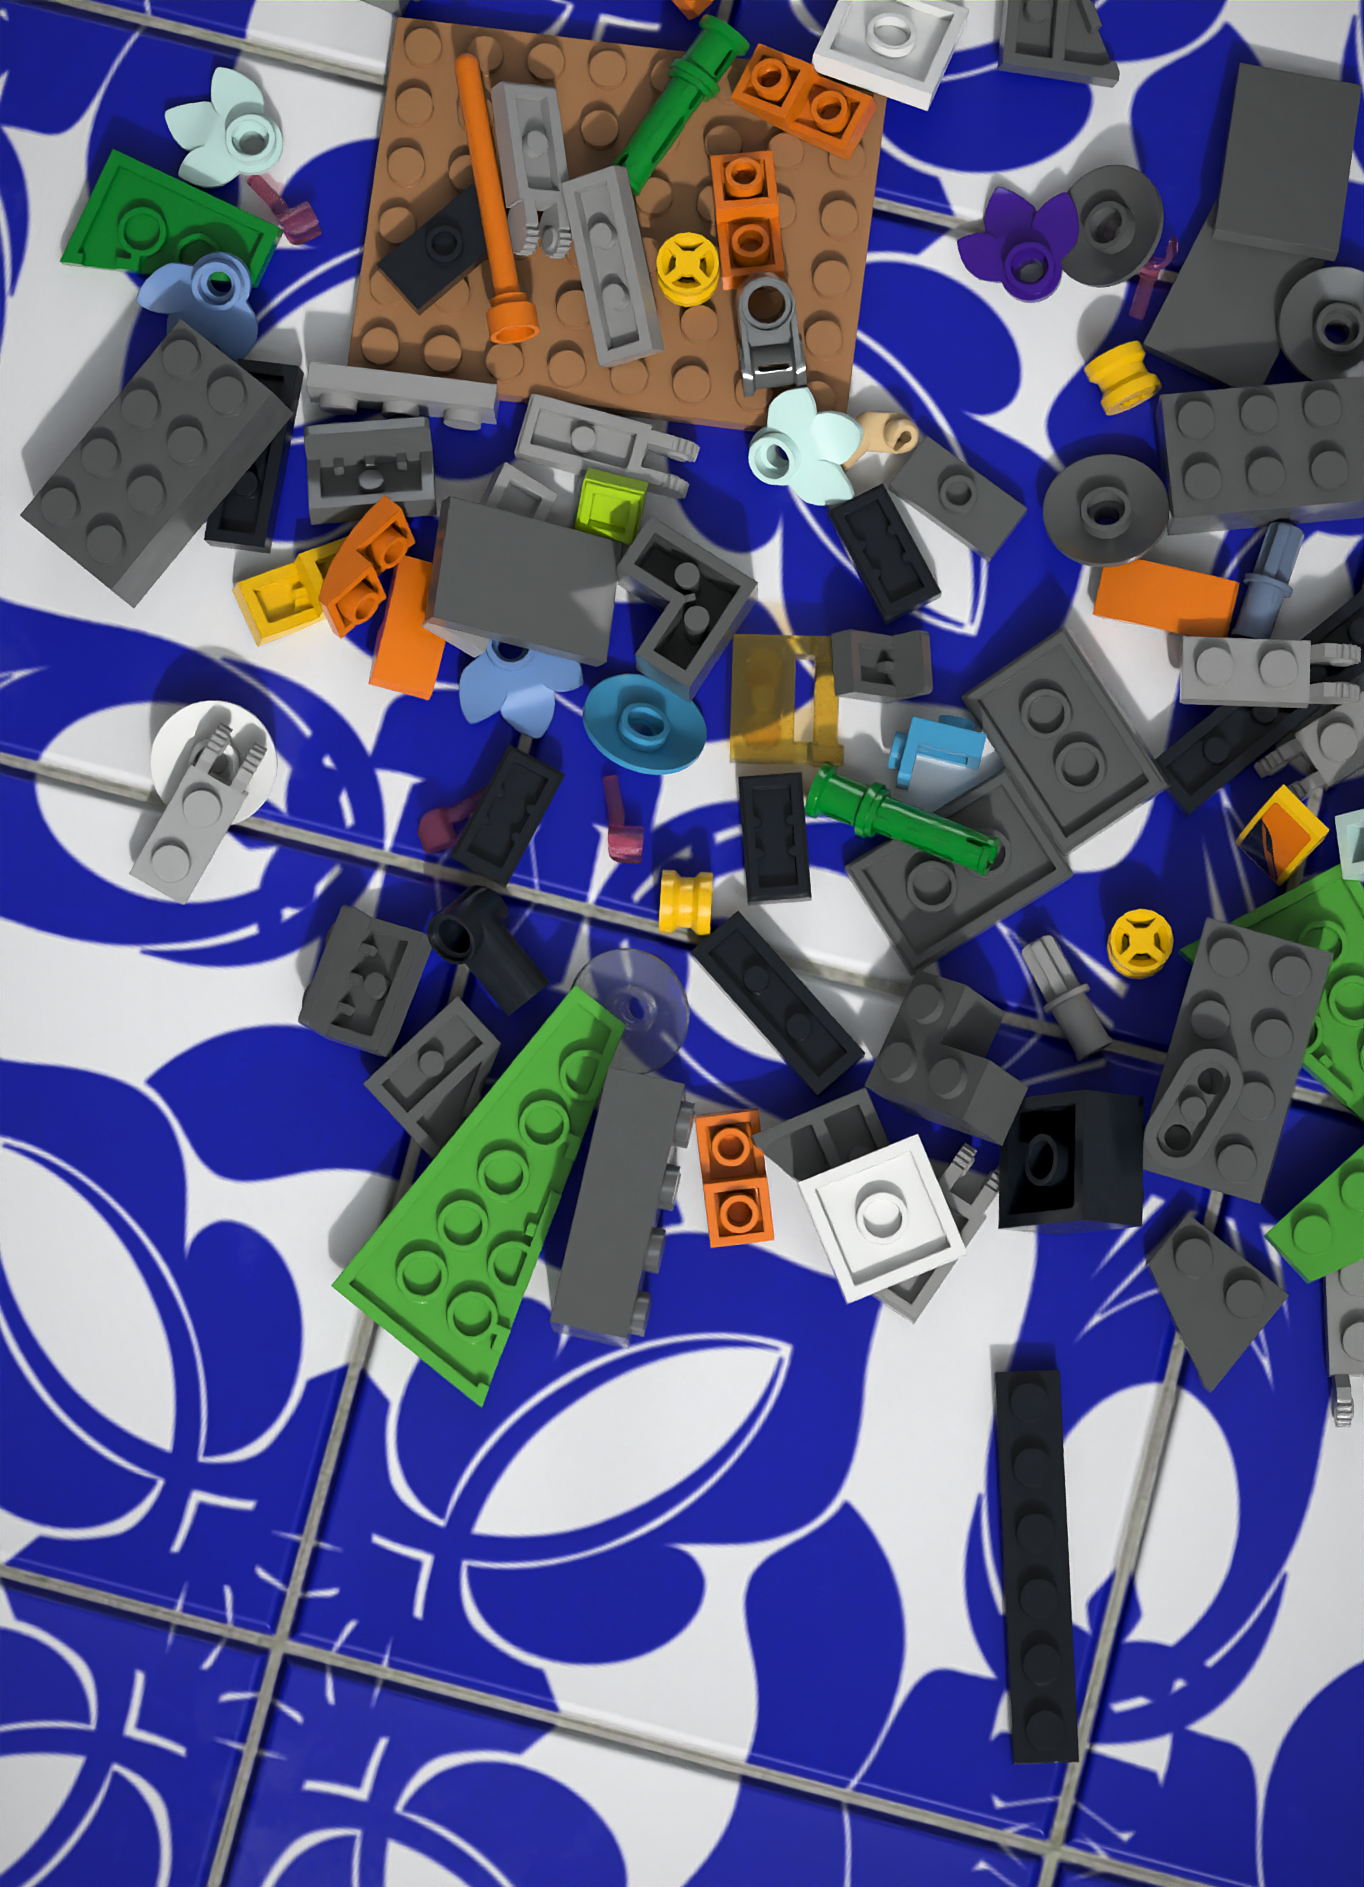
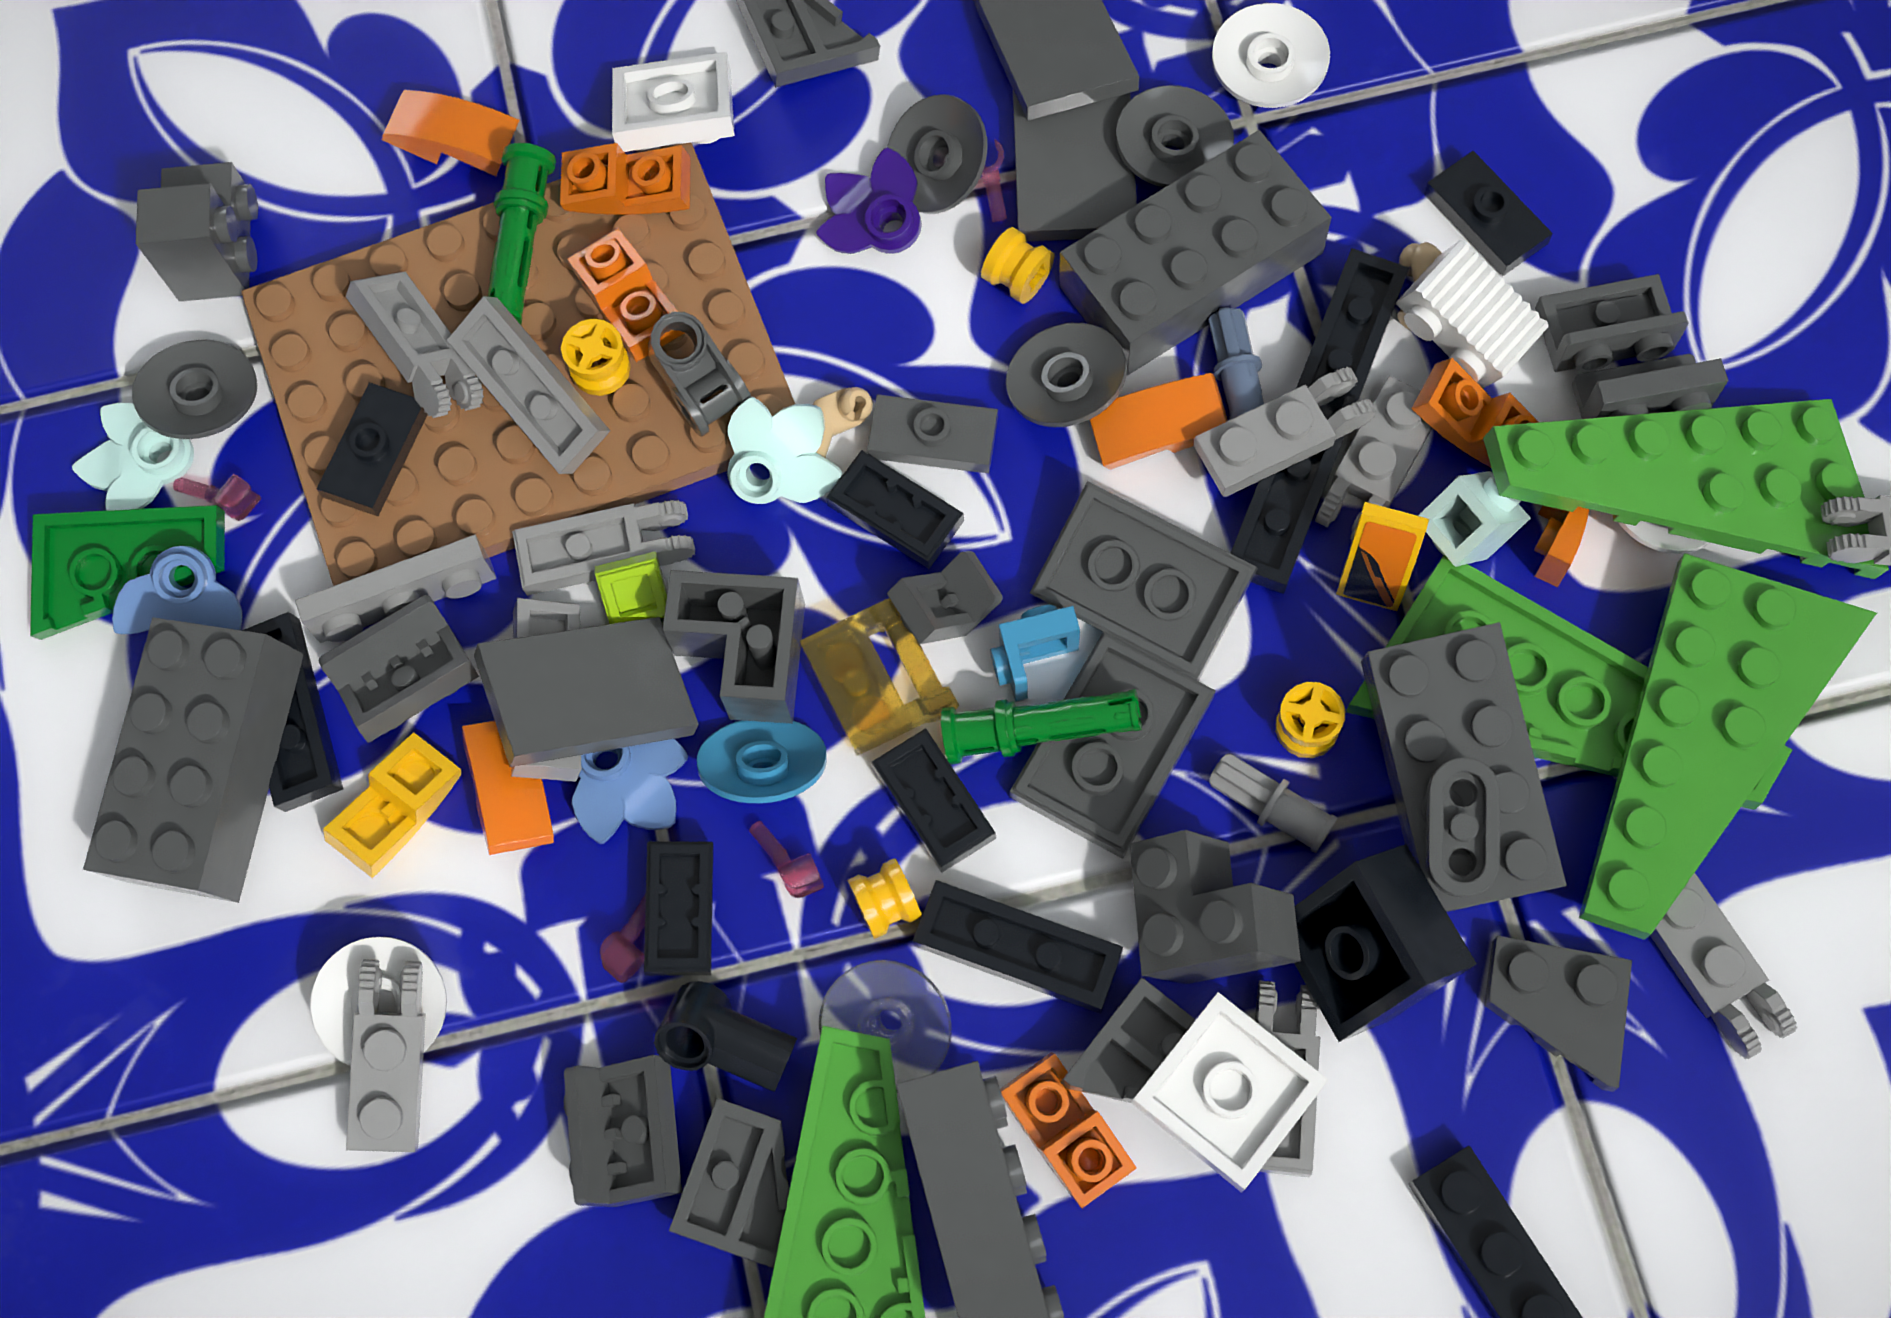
camera: 25 degrees left, 10 degrees down
orange slope [318,495,415,639] -> none
orange piece [454,53,540,344] -> none
none -> dark grey dish [132,340,257,439]

